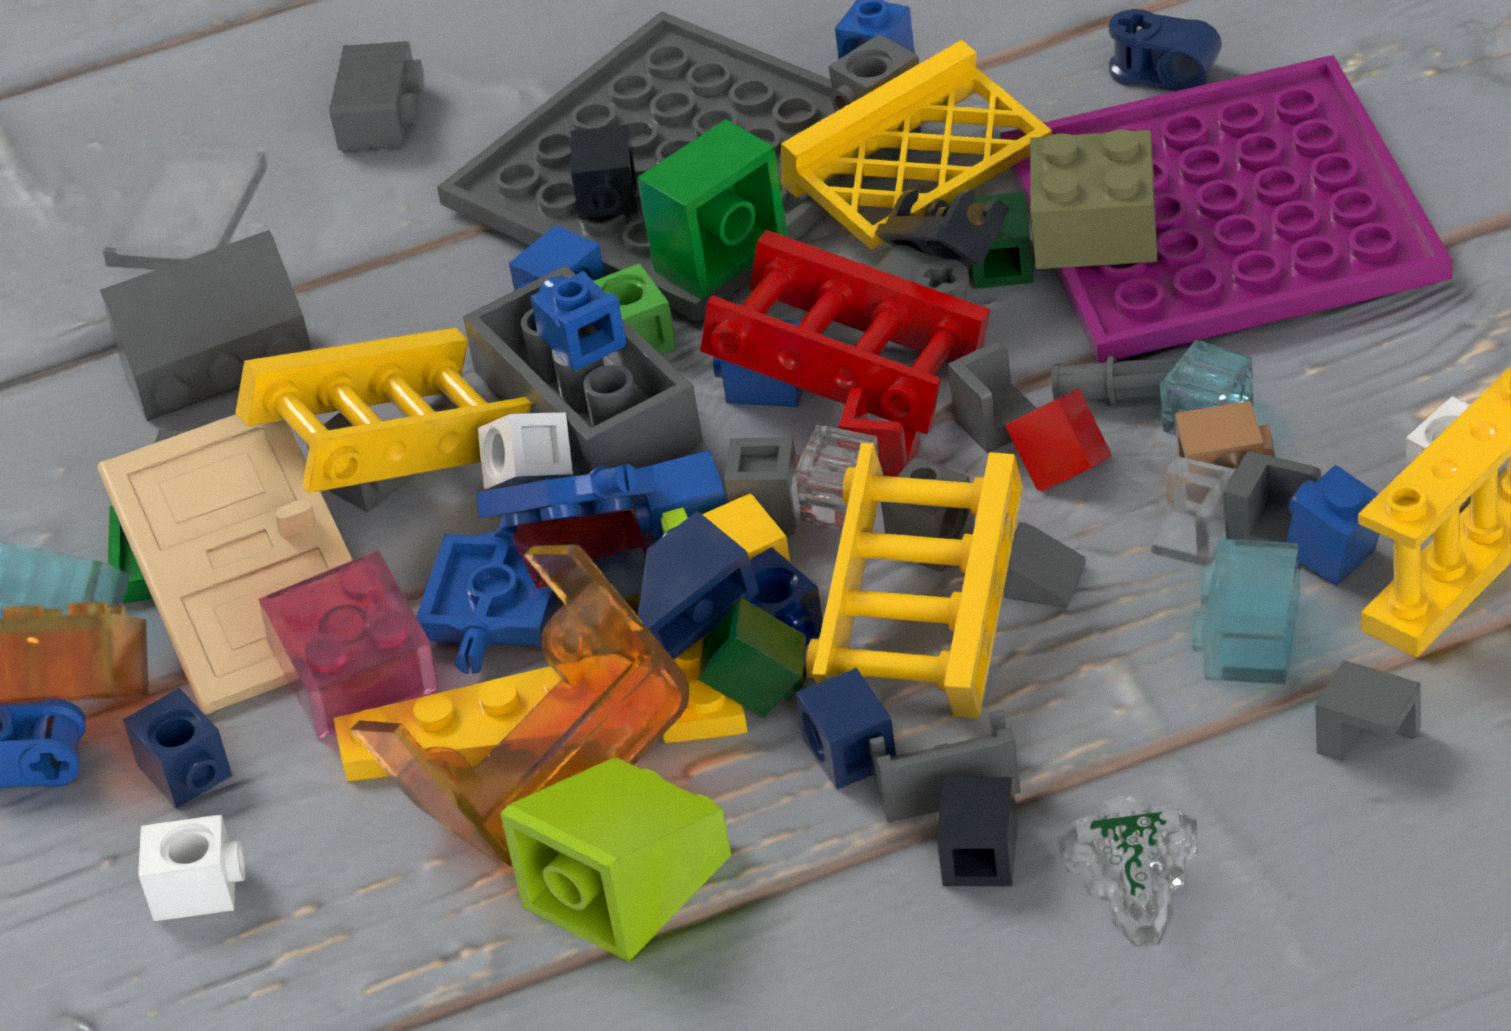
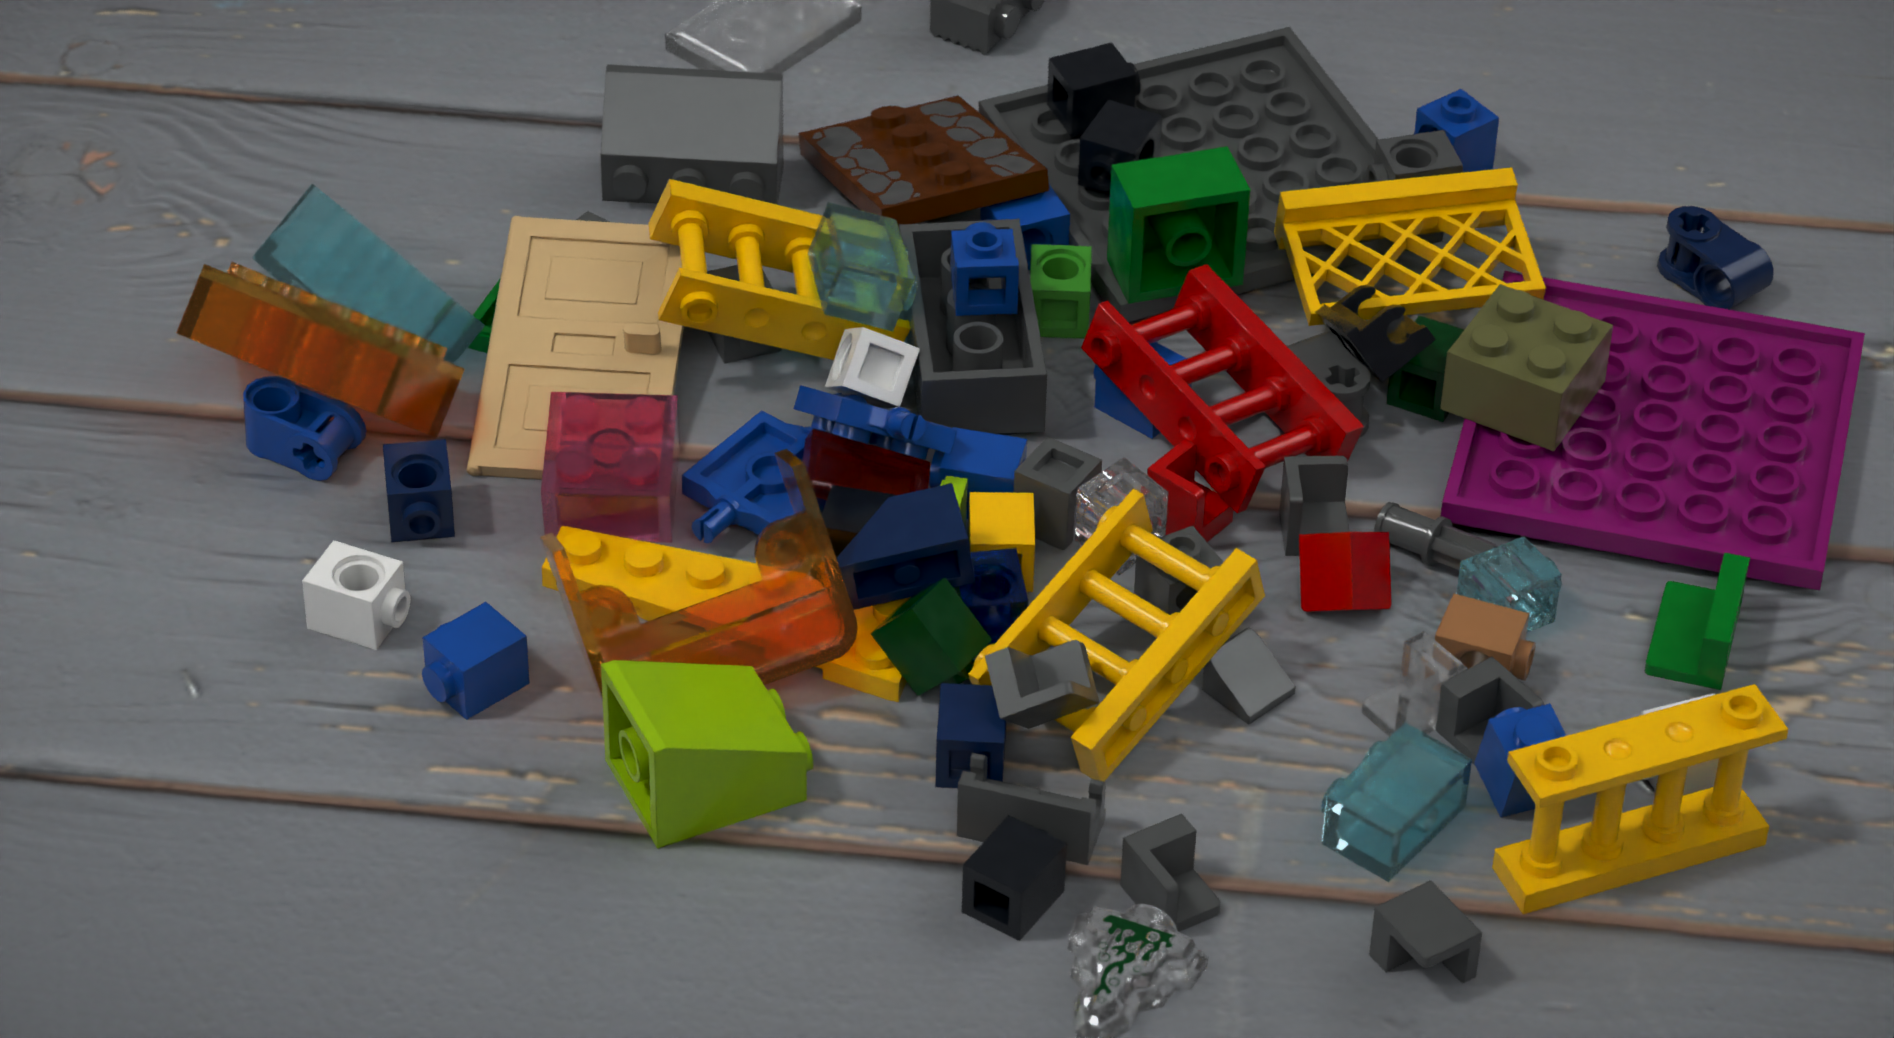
camera: 20 degrees right, 0 degrees up
none -> blue brick [422,602,530,720]
none -> reddish brown plate [798,95,1049,231]
none -> clear light blue brick [807,202,918,331]
none -> dark grey panel [985,640,1100,729]
none -> black brick [1047,42,1141,137]
none -> dark grey panel [1120,813,1221,935]
none -> green panel [1644,552,1750,690]

